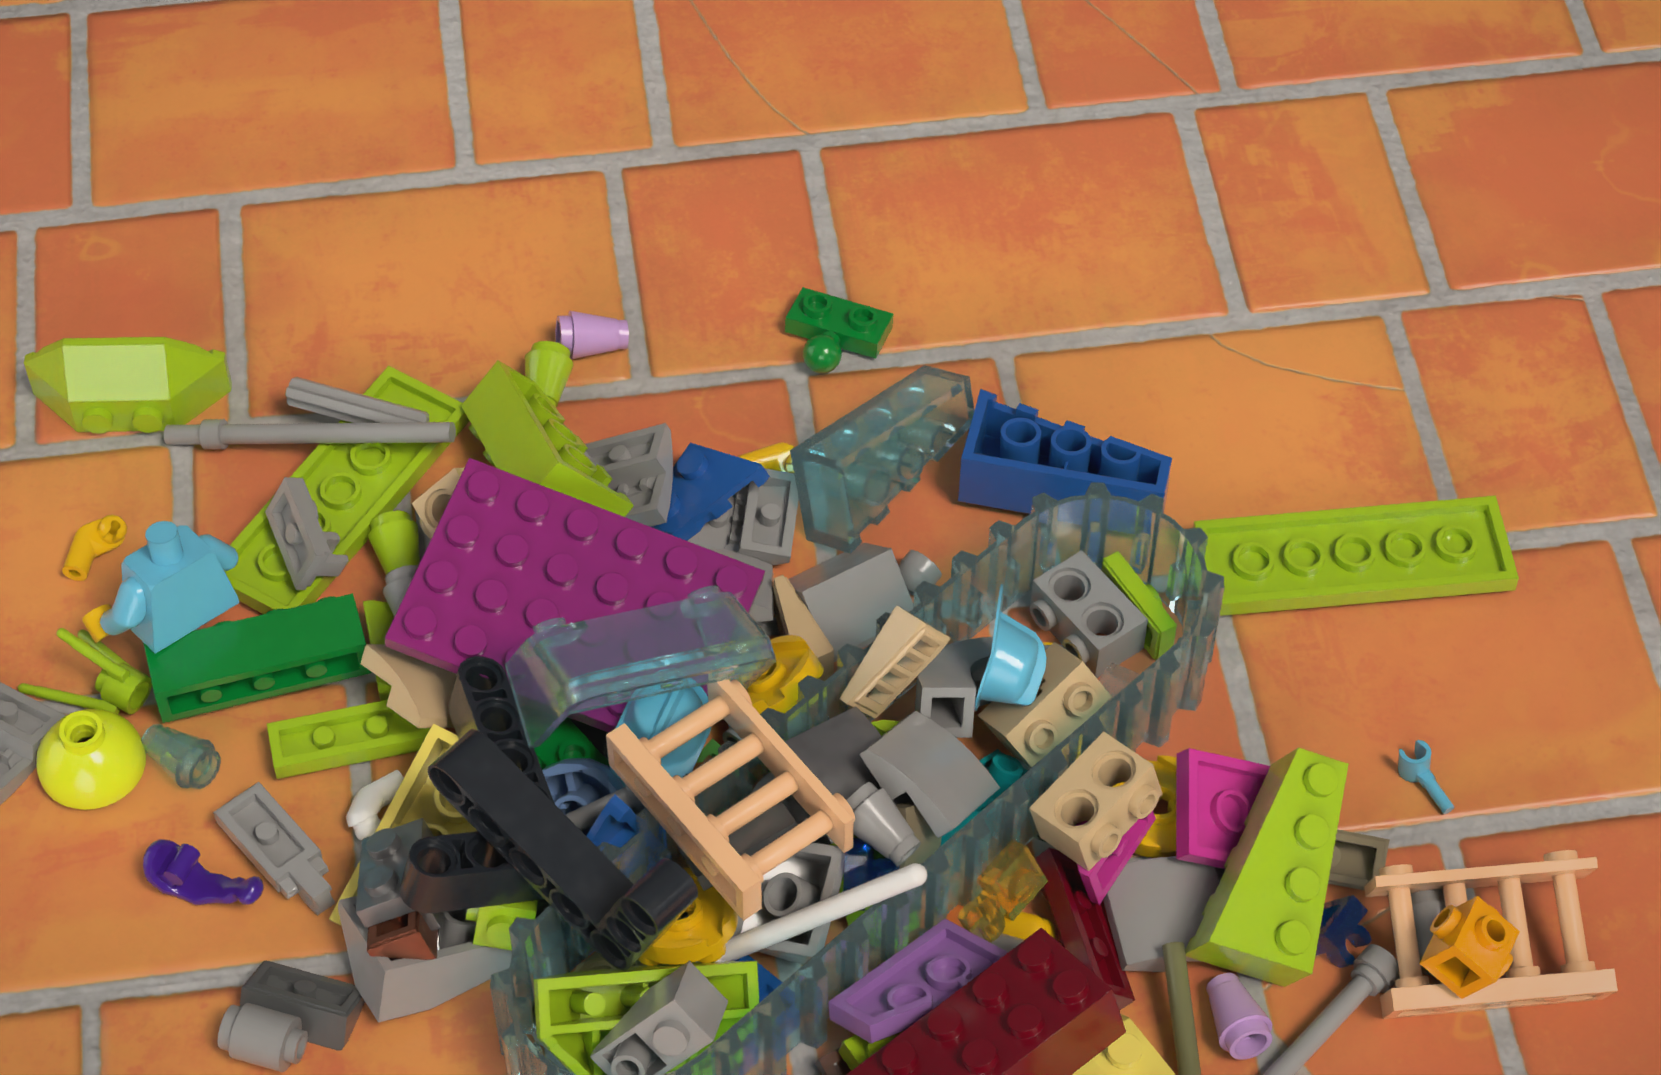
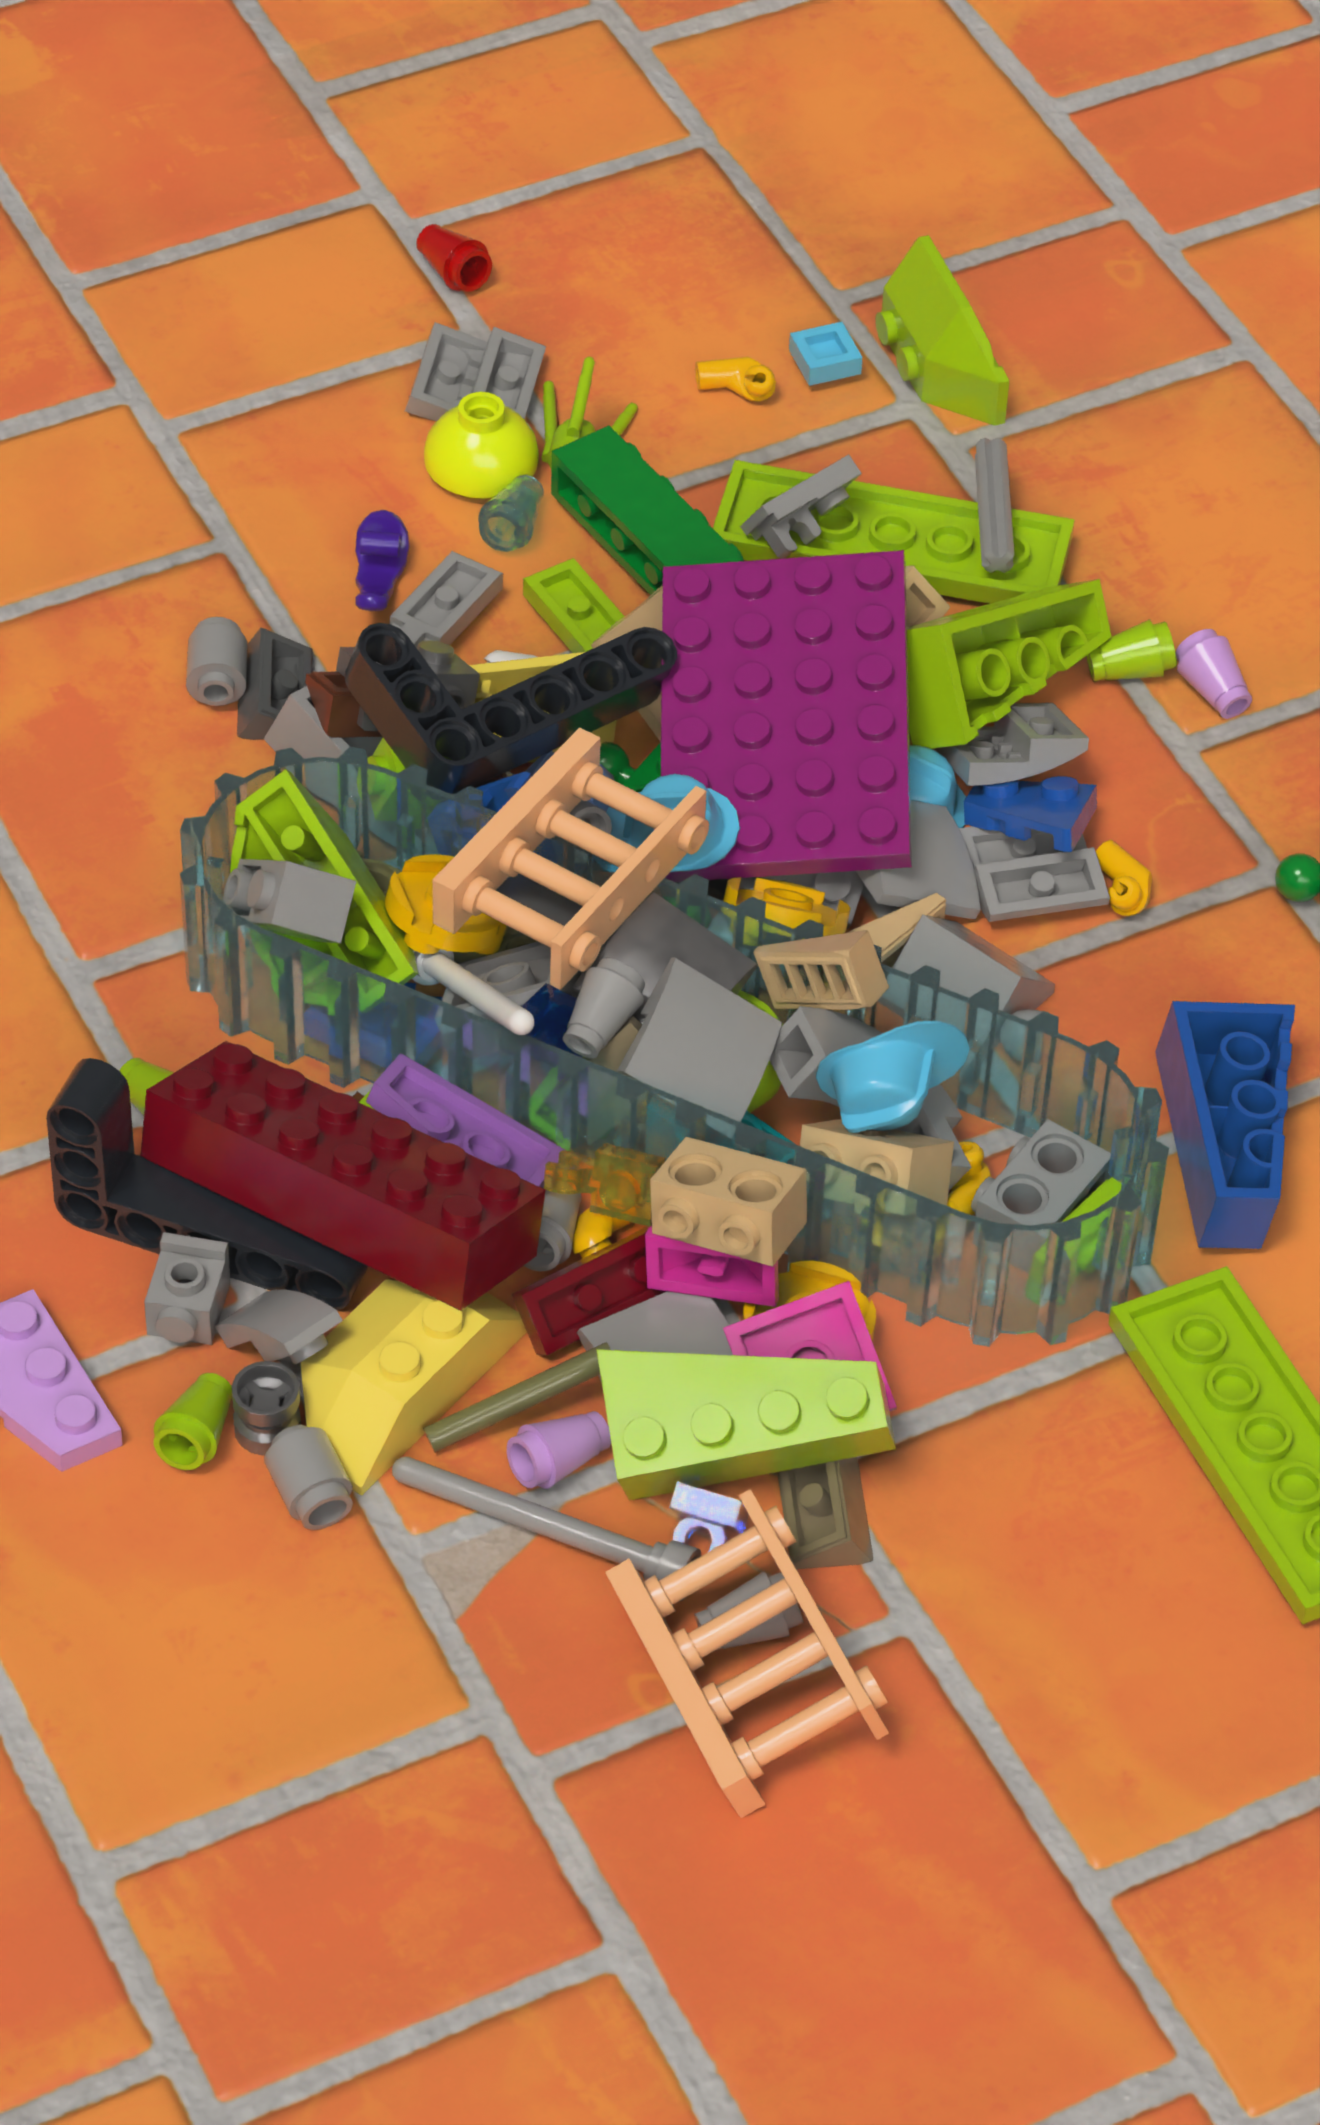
camera: 70 degrees right, 5 degrees down
medium azure torso [82,521,239,654] -> none
light grey bar [164,419,456,449] -> none
black beam [428,729,698,971] -> none
clear light blue windscreen [505,586,776,749] -> none
clear light blue wedge [790,365,974,554] -> none
medium azure hand [1398,740,1455,815] -> none
light orange brick [1419,896,1520,999] -> none
none -> medium azure plate [789,322,863,386]

